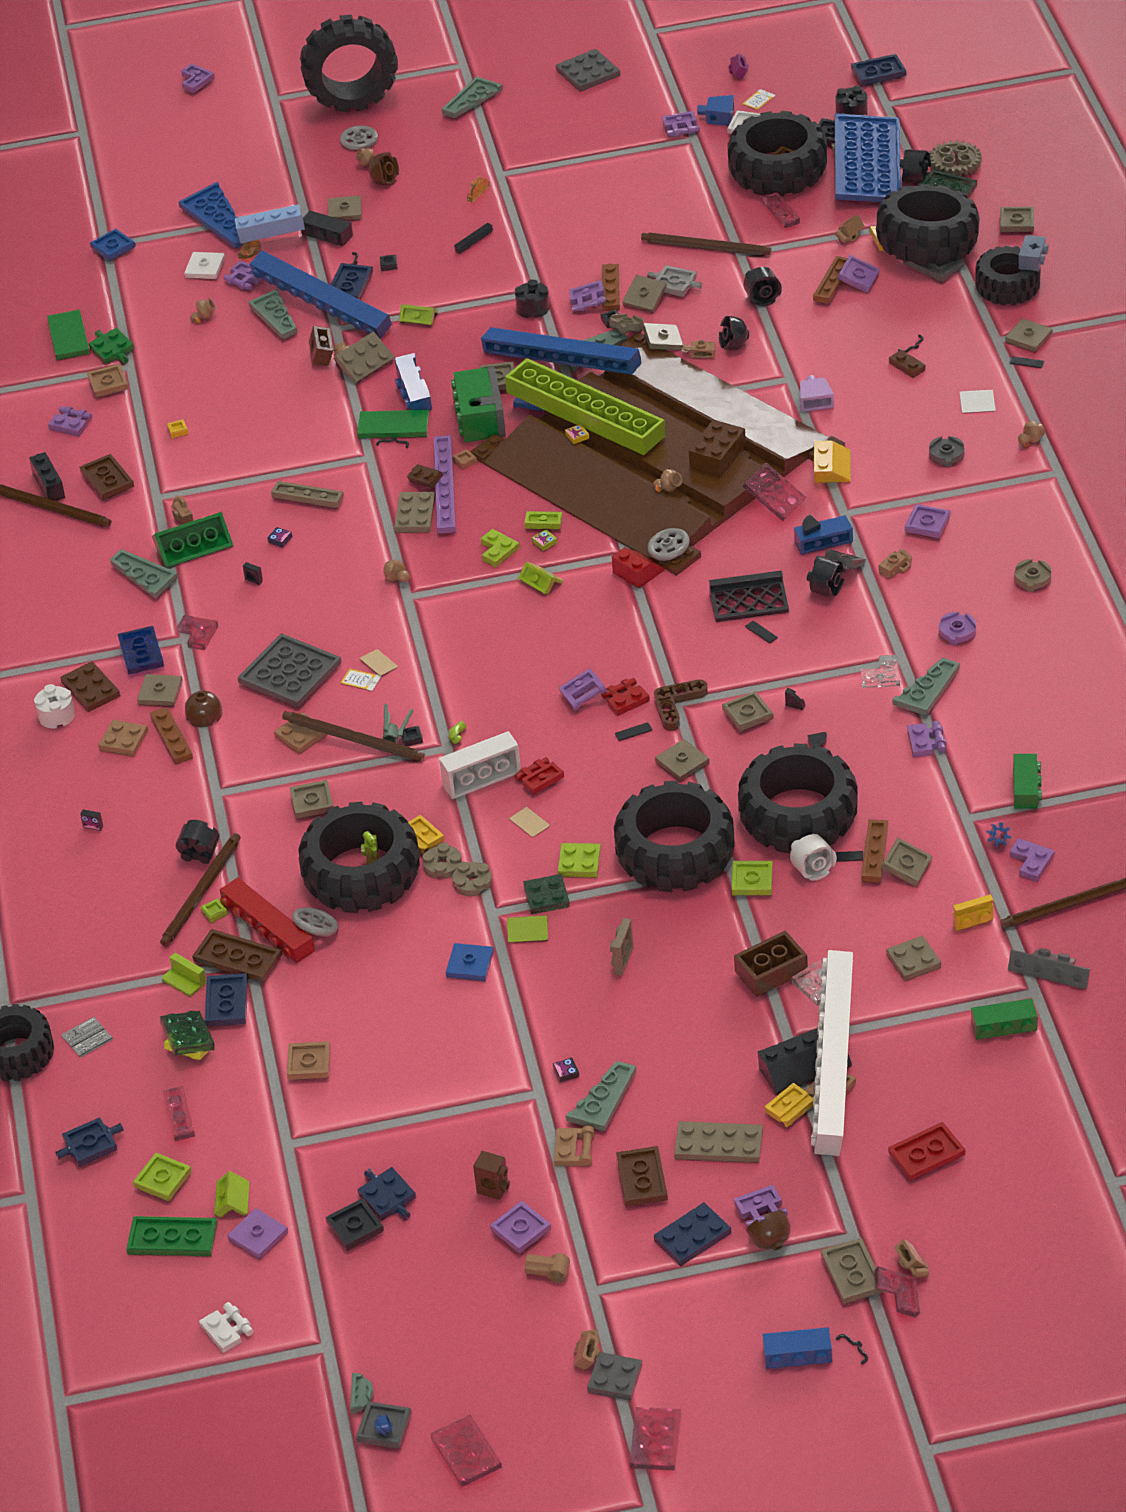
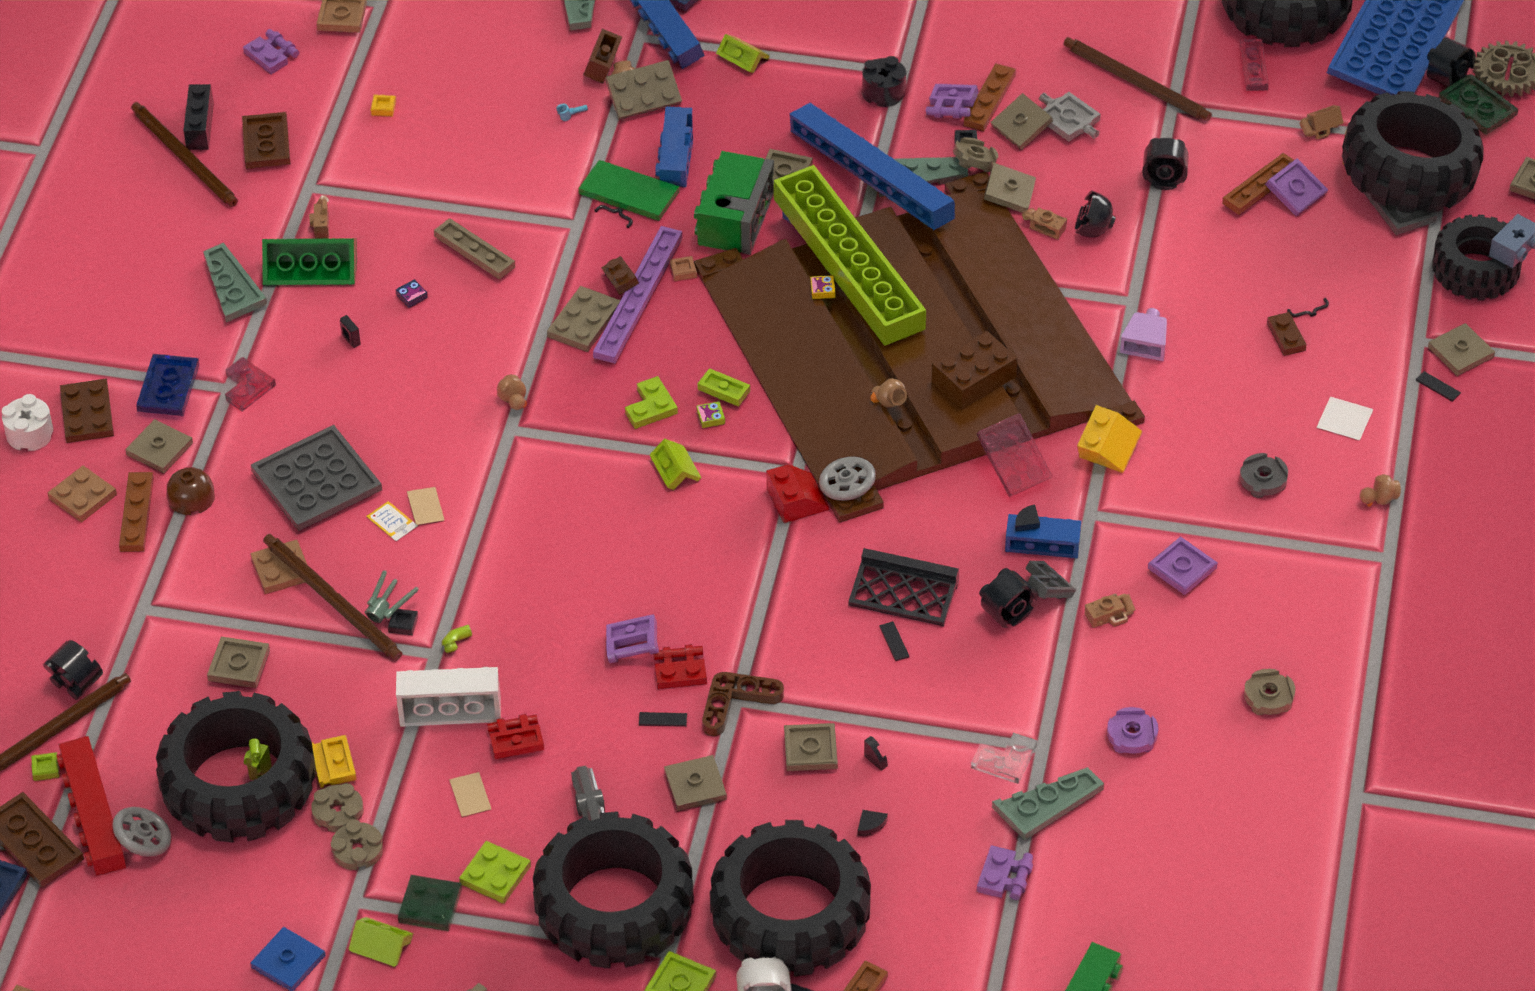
camera: 20 degrees right, 5 degrees up
none -> medium azure hand [556,104,588,121]
none -> dark grey piece [571,766,605,821]

